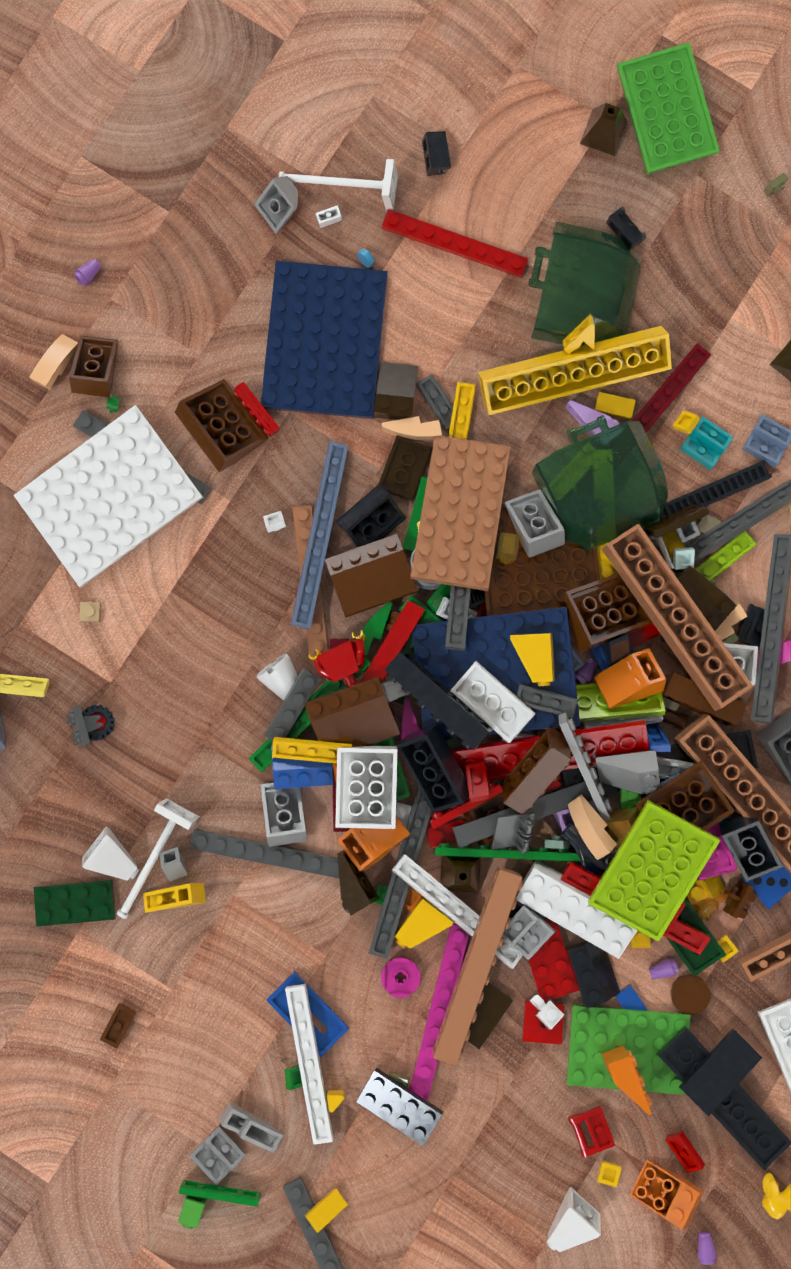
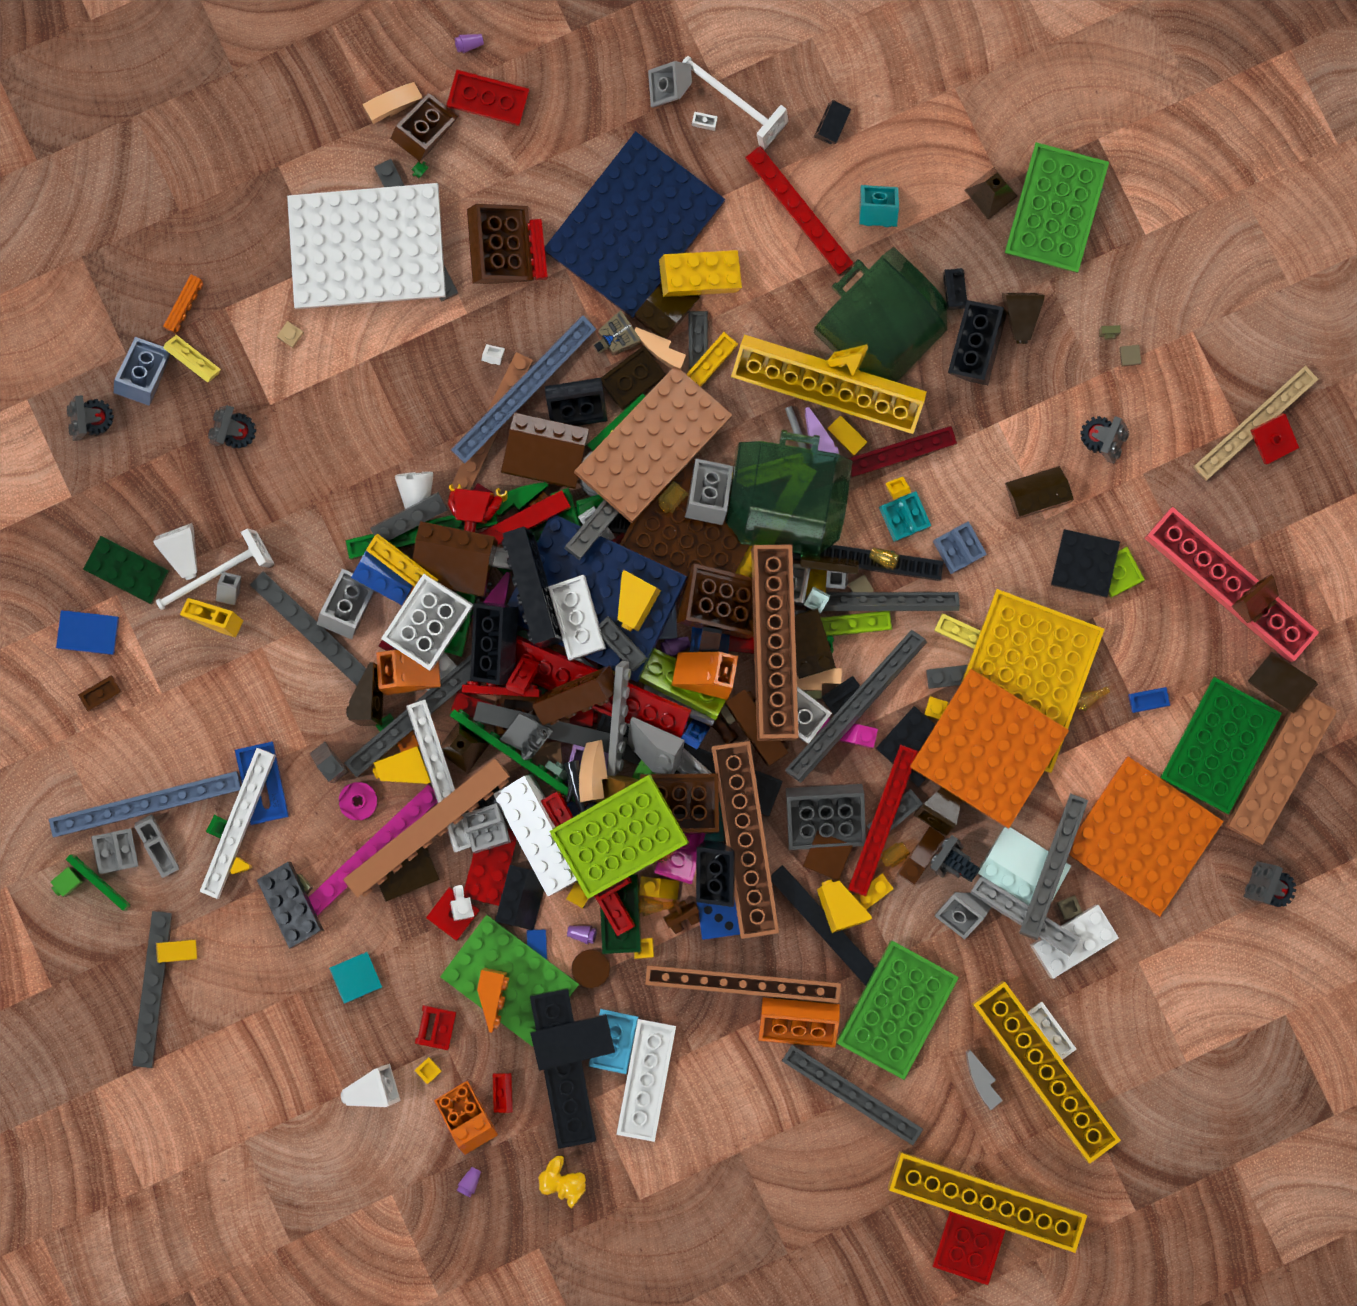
camera: 30 degrees right, 0 degrees up
dark azure tile [357,249,374,268] -> none
none -> sand blue plate [49,771,241,838]
none -> blue tile [56,610,119,655]
none -> dark grey slope [310,742,349,783]
none -> teal slope [329,952,382,1004]
none -> red plate [447,69,530,126]
none -> medium azure tile [589,1009,638,1074]
none -> dark tan torso [593,310,641,356]
none -> yellow brick [659,250,742,297]
none -> light grey bar [785,406,811,462]
none -> teal slope [859,185,899,227]
none -> clear yellow cone [869,547,899,570]
none -> black slope [948,300,1007,386]
none -> dark brown slope [1002,293,1045,344]

